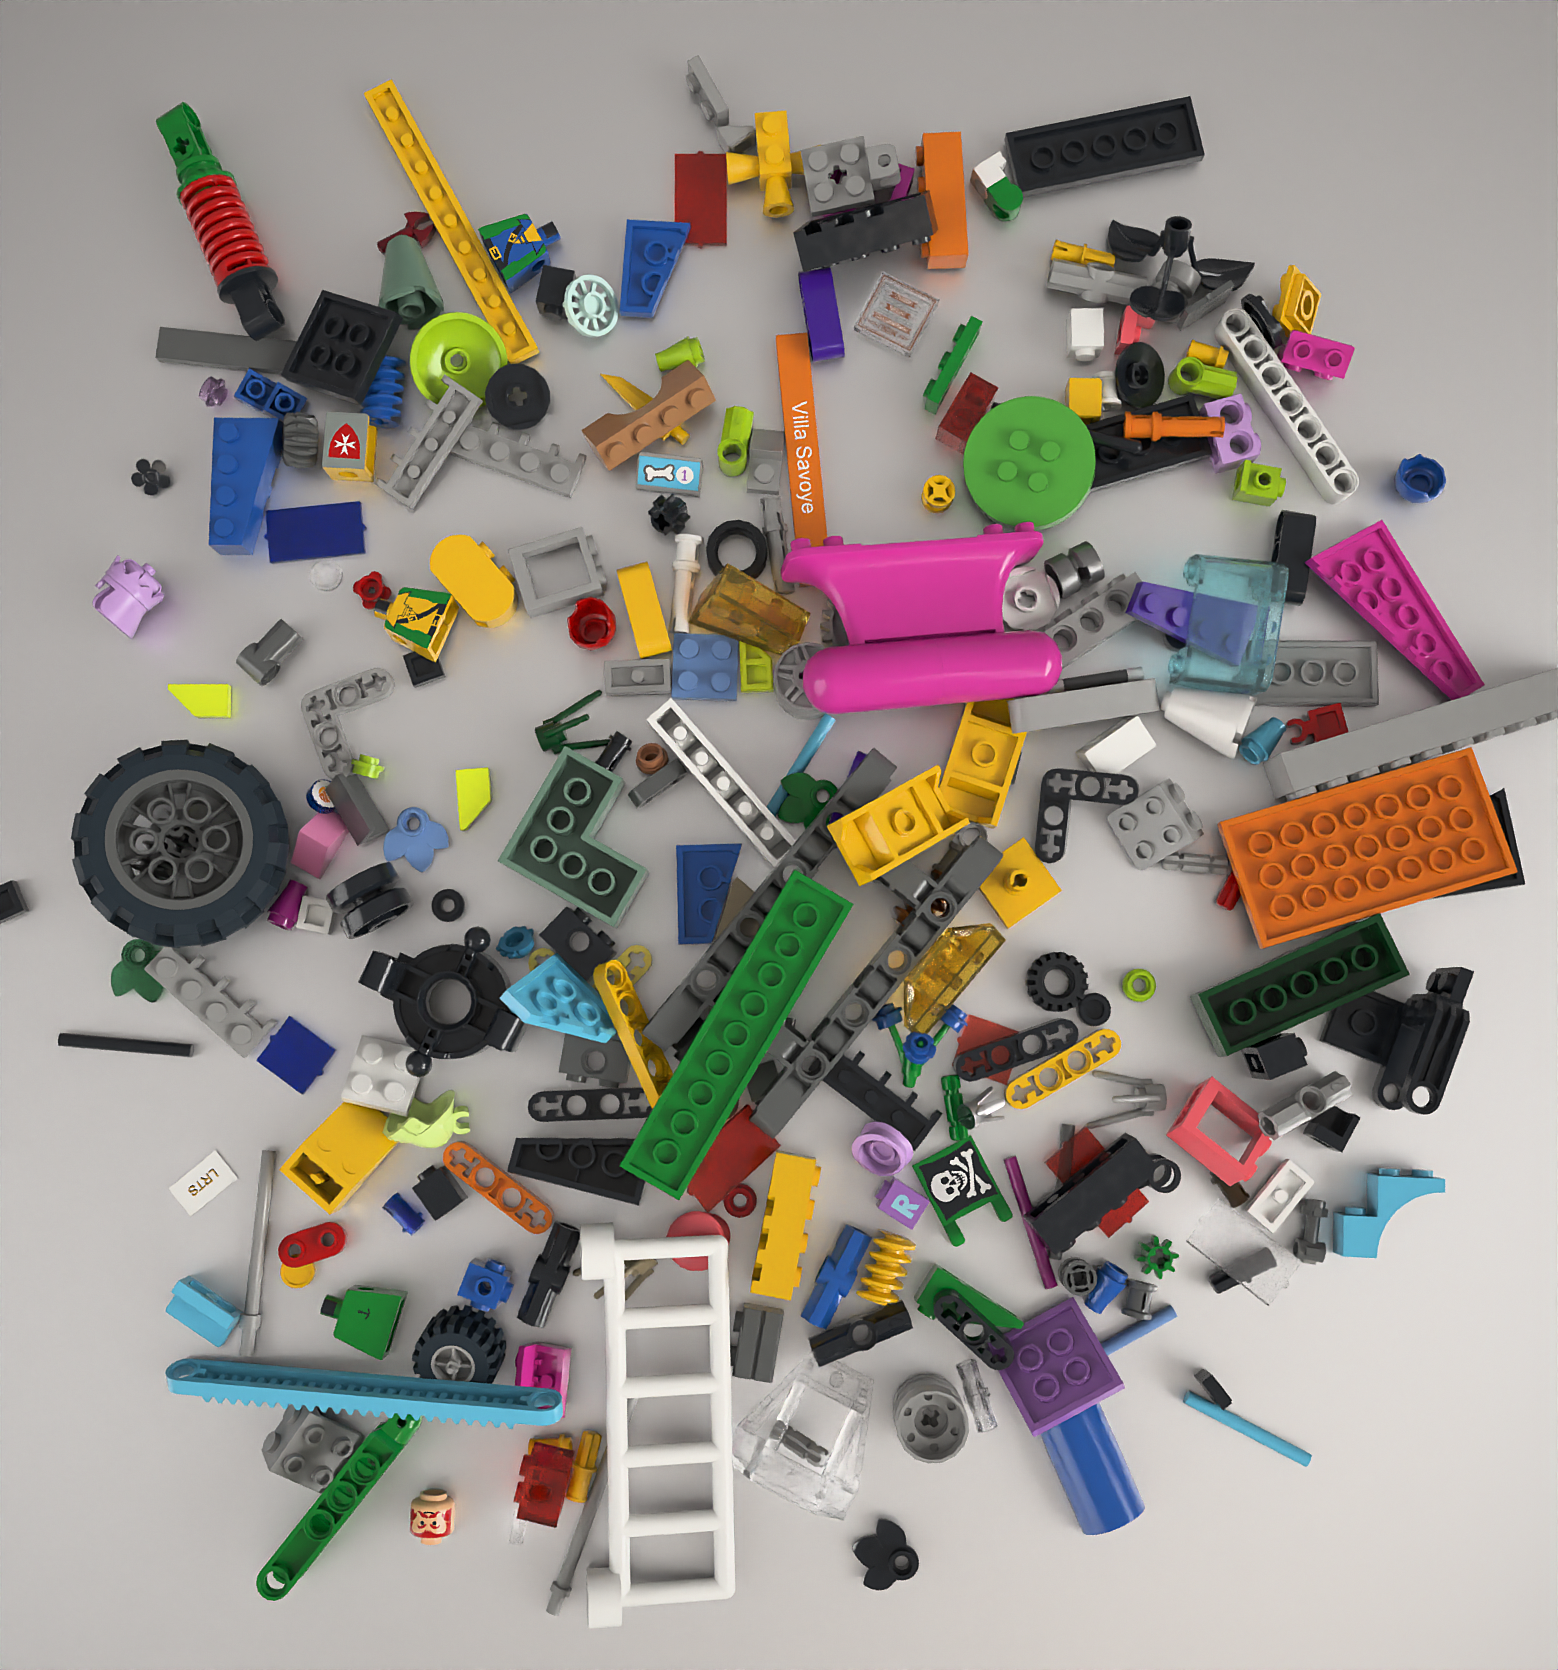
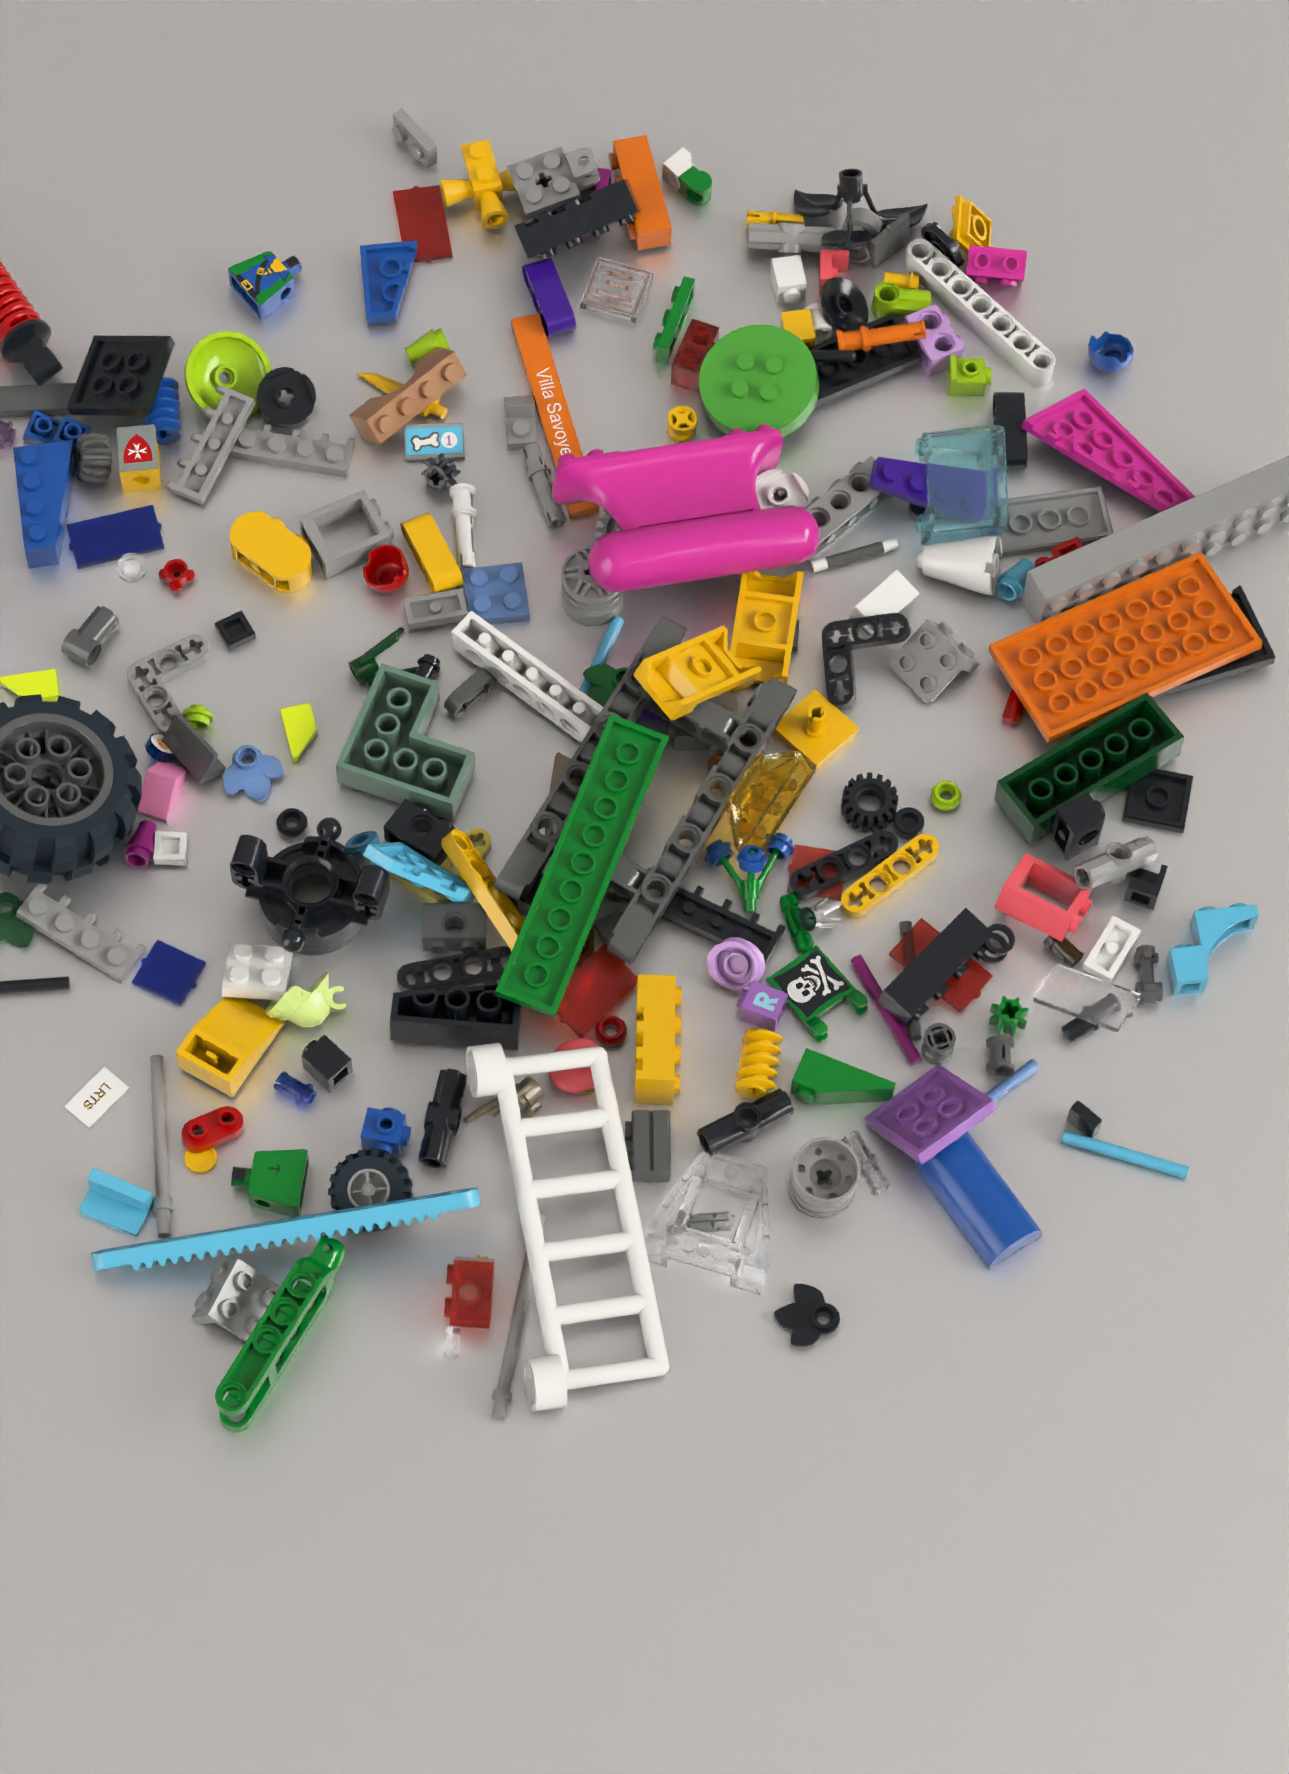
camera: 10 degrees left, 20 degrees down
black wheel [325,862,414,939] -> none
yellow plate [364,79,540,364] -> none
torso [374,587,460,662] -> none
dark red bar [377,212,436,254] -> none
sand green cone [378,235,444,330] -> none
light nougat head [410,1489,455,1545] -> none
orange beam [443,1141,554,1234] -> none
dark pink bracket [515,1342,572,1418] -> none
black brick [535,265,578,321] -> none
light aqua wheel [562,274,619,337] -> none
yellow axle [565,1430,602,1503] -> none
nougat plate [636,743,669,774] -> none
blue wing [676,843,742,945] -> none
clear yellow wedge [688,563,811,656] -> none
black tyre [706,520,768,585] -> none
light grey slope [716,126,756,154] -> none
lime piece [717,406,754,477] -> none
neon yellow tile [739,632,774,693] -> none
blue piece [800,1223,872,1330] -> none
black beam [933,1289,1014,1370] -> none
black plate [1004,96,1205,197] -> none
light grey beam [1007,678,1160,734] -> none
flat silver wheel [1044,541,1105,599] -> none
blue cone [1084,1261,1129,1314] -> none
light grey plant [1087,1070,1167,1129] -> none
light grey axle [1162,852,1228,875] -> none
black plate [1372,967,1474,1115] -> none

